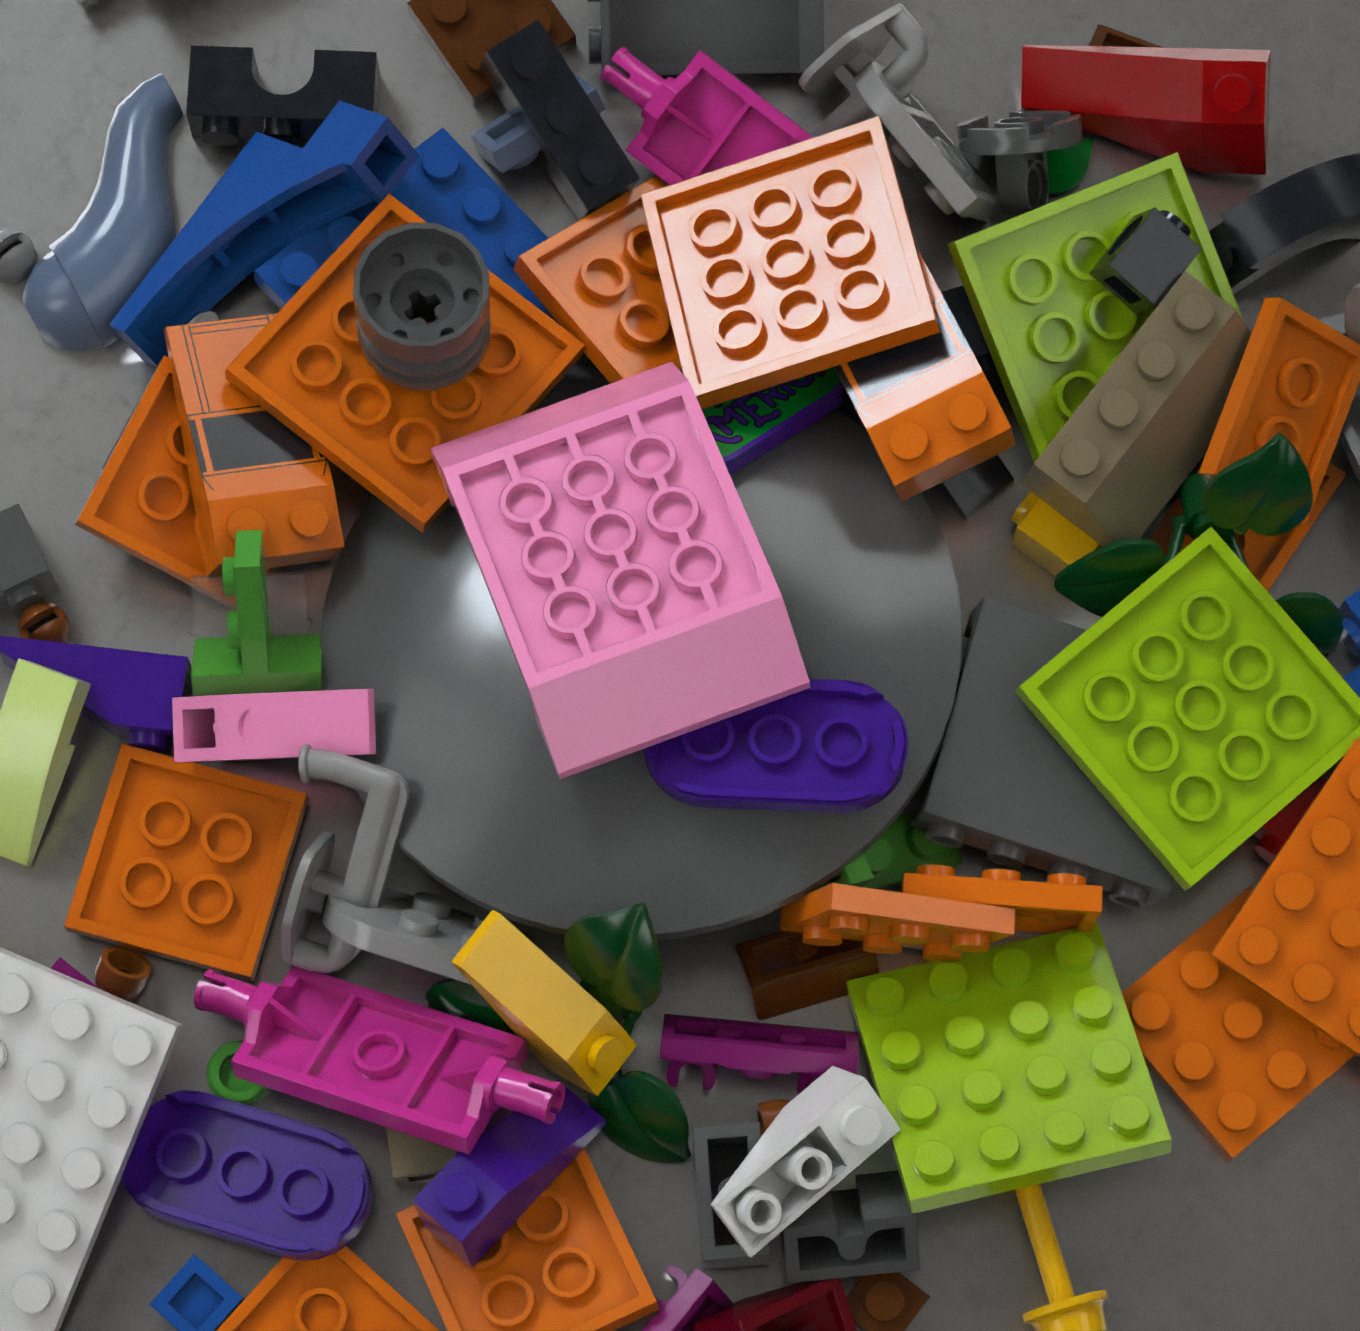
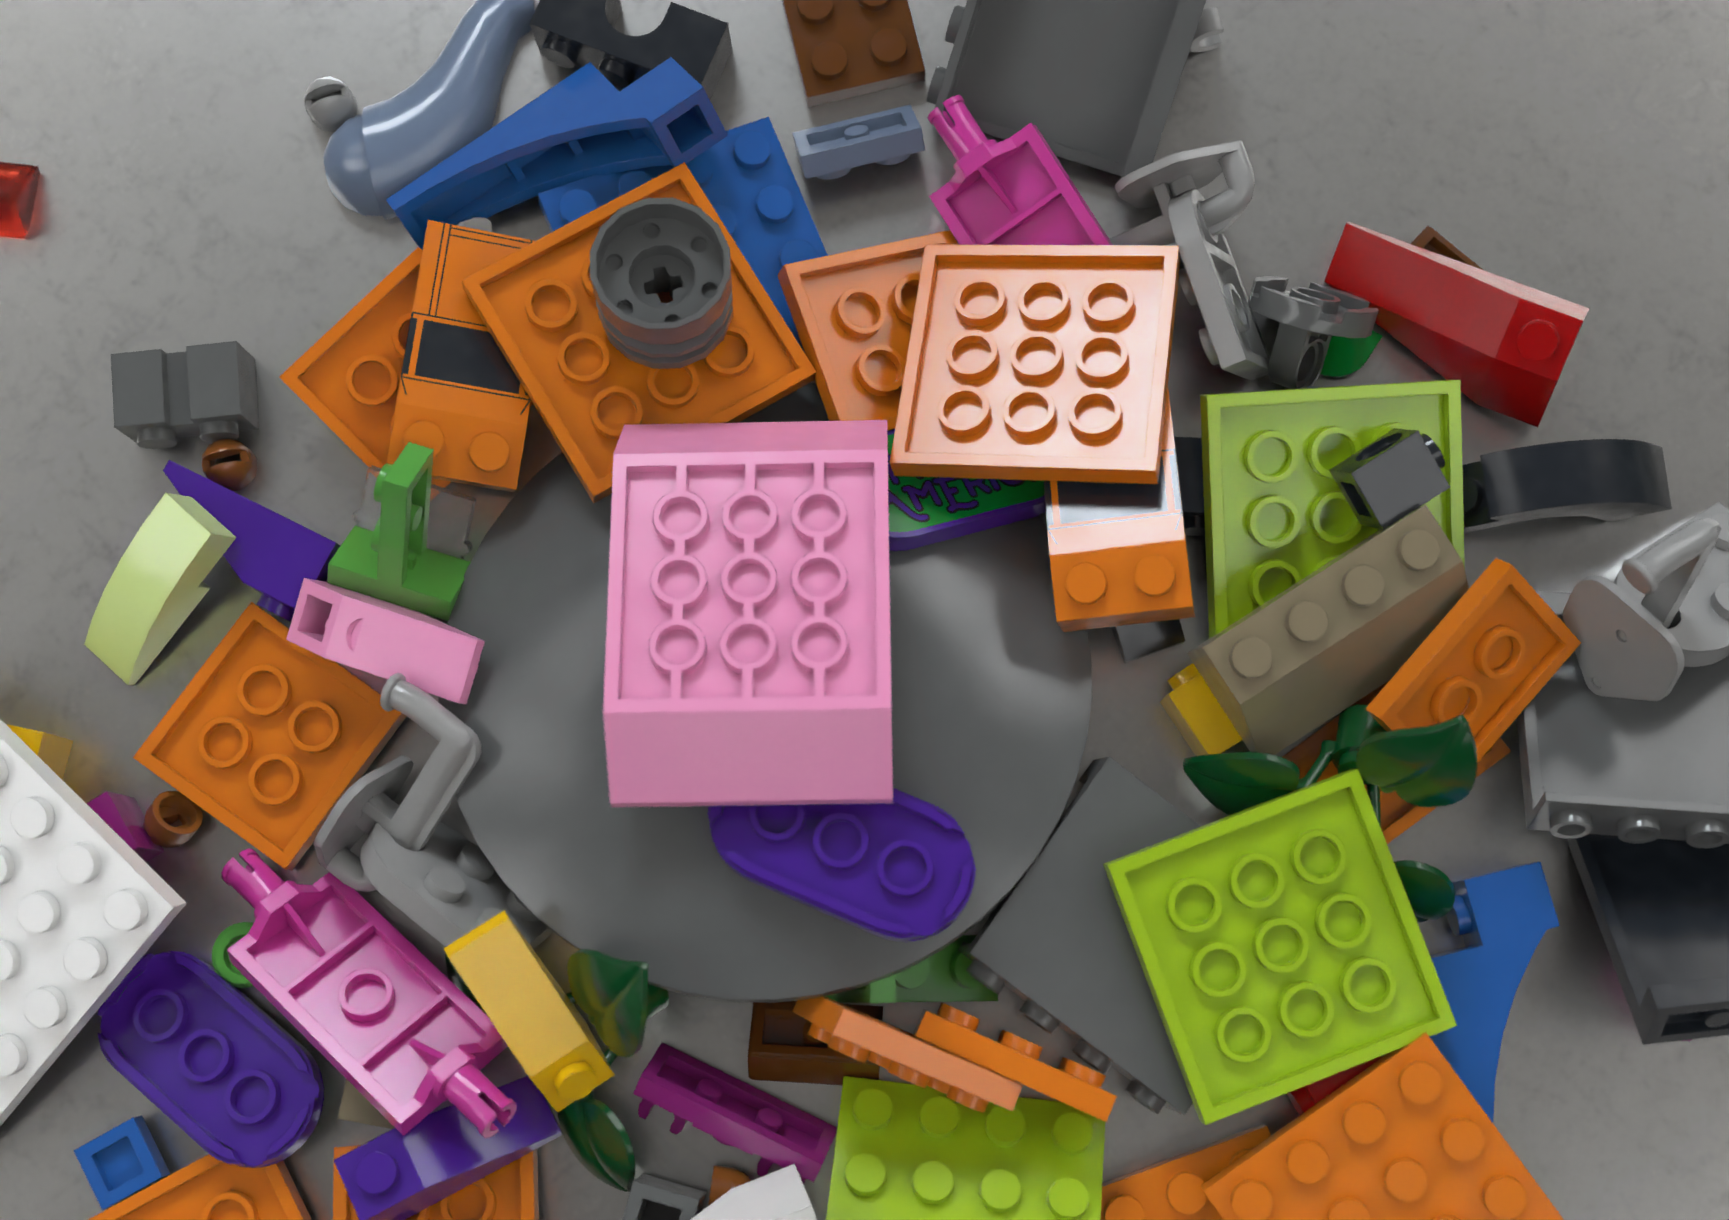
camera: 25 degrees right, 5 degrees up
black arch [479,19,640,221] -> none

